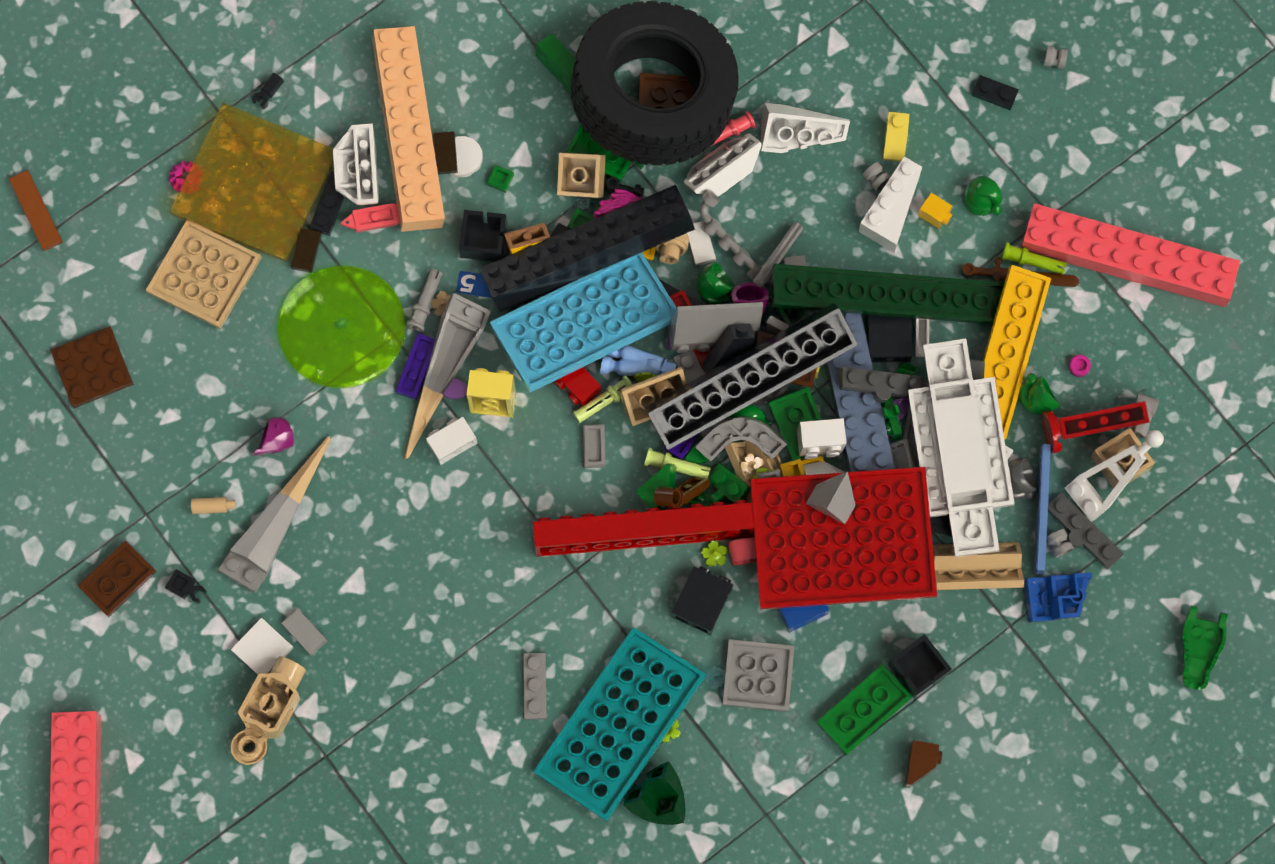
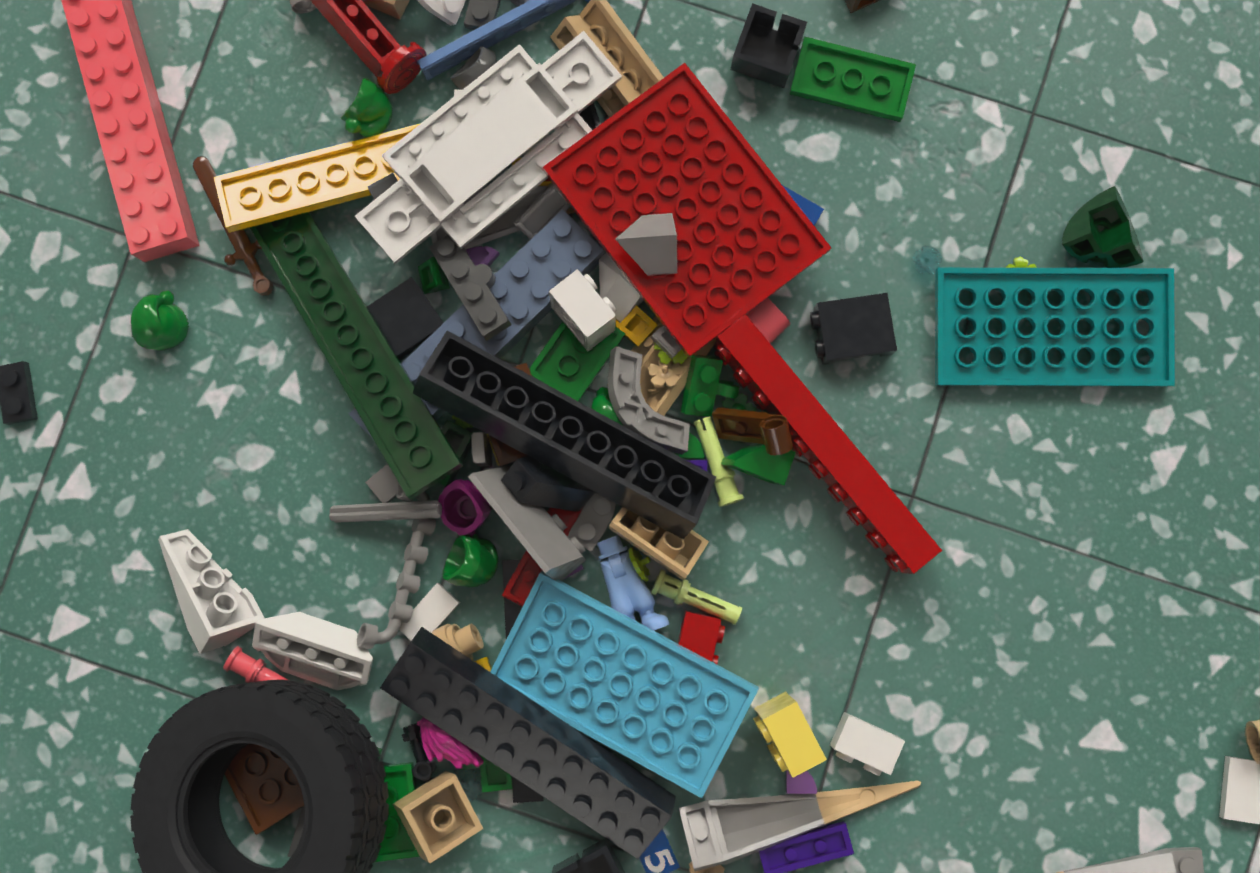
camera: 120 degrees left, 10 degrees up
light grey tile [282,609,328,656] -> none
medium nougat brick [504,223,551,255] -> none
light grey plate [524,653,547,720] -> none
light grey tile [583,424,606,468] -> none
lime plant [701,541,728,567] -> none
light grey plate [722,639,794,712] -> none
white wedge [859,156,922,253] -> none
light grey wheel [863,162,891,191] -> none
green plate [881,396,902,441] -> none
light yellow slope [883,112,910,162] -> none
white piece [915,318,929,357] -> none
yellow brick [918,192,953,229] -> none
lime pin [1001,242,1067,275] -> none
dark pink tile [1068,355,1091,377] -> none

